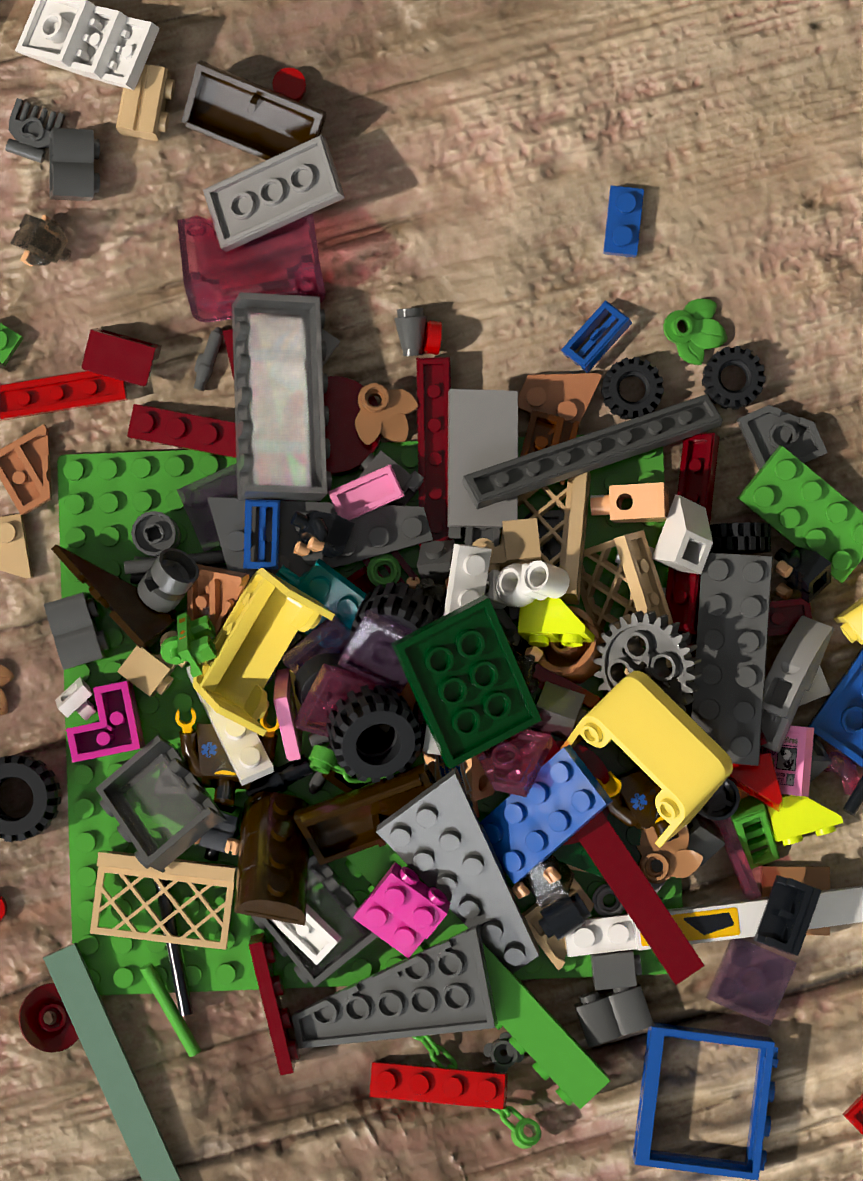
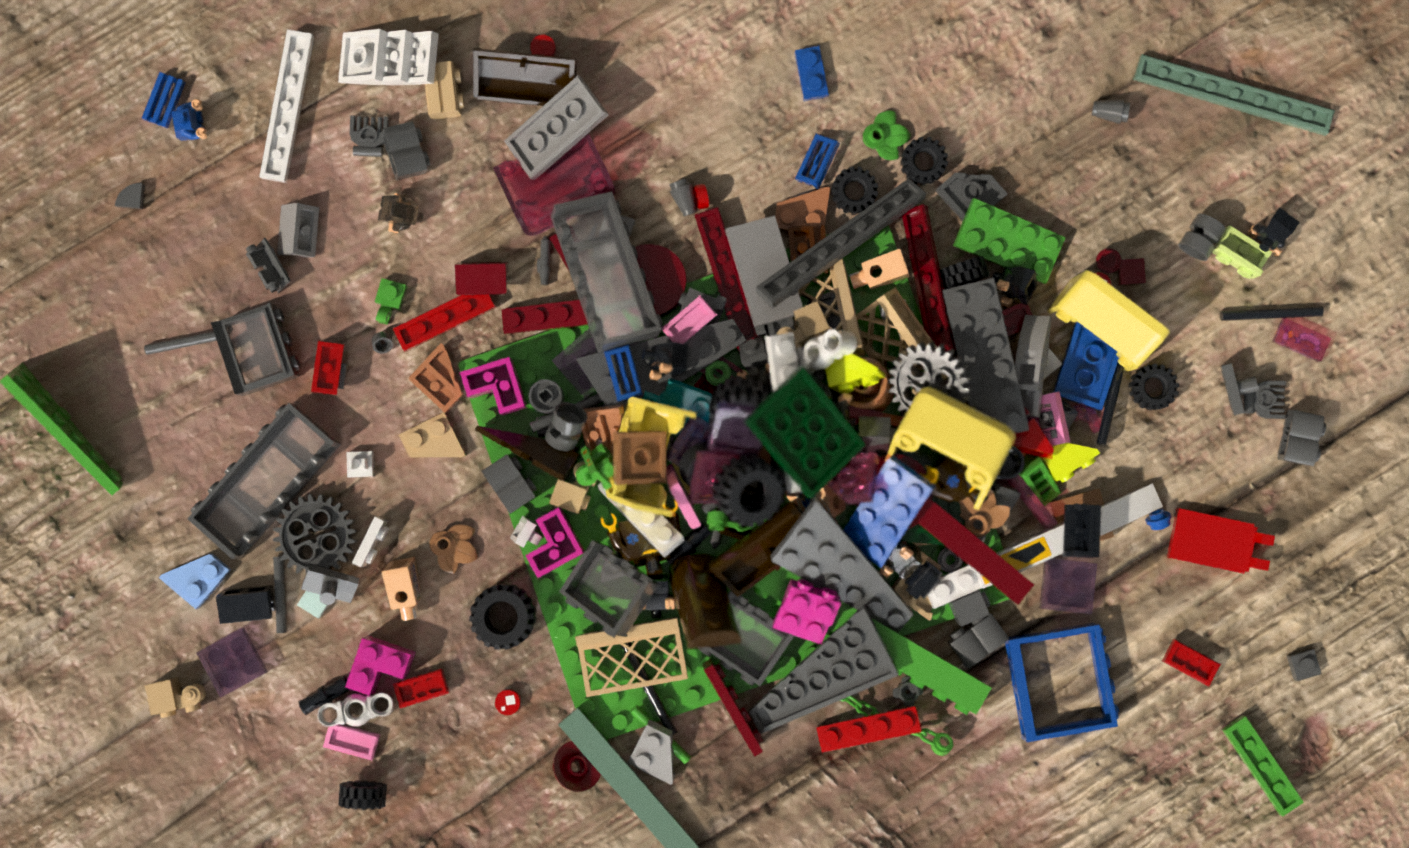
camera: 25 degrees left, 0 degrees up
white plate [270,903,342,965] -> none
medium nougat plate [355,383,418,445] -> none
white slope [652,495,713,574] -> none
none -> dark pink brick [460,357,528,415]
none -> medium nougat tile [613,431,666,485]
none -> light grey wing [628,720,675,785]

